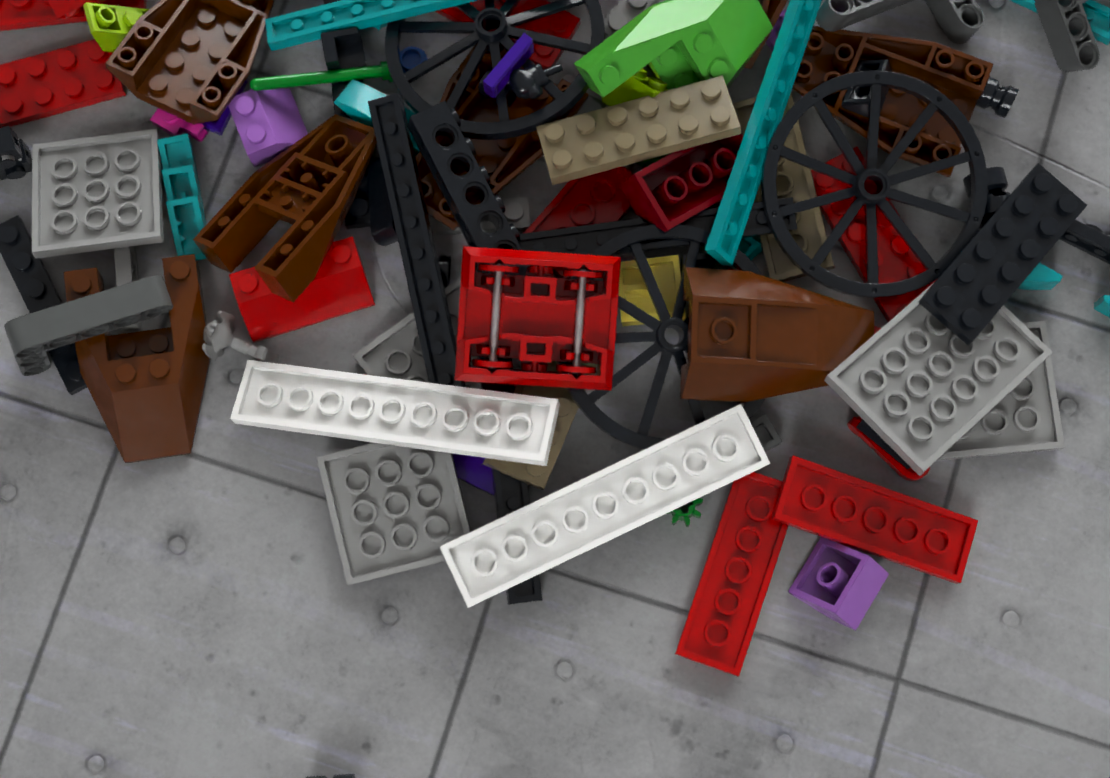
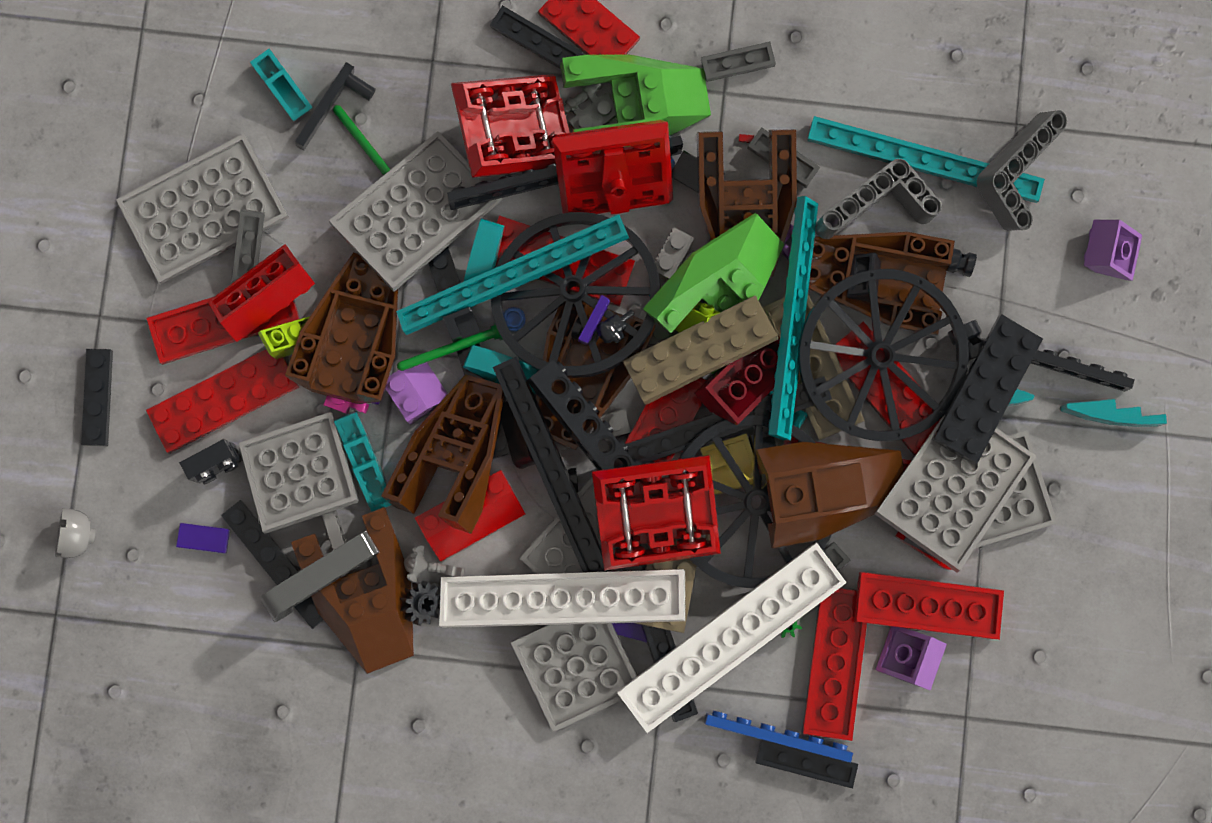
camera: 15 degrees left, 5 degrees up
none -> black gear [400,581,440,626]
none -> blue plate [704,710,853,763]
none -> black plate [755,739,859,789]

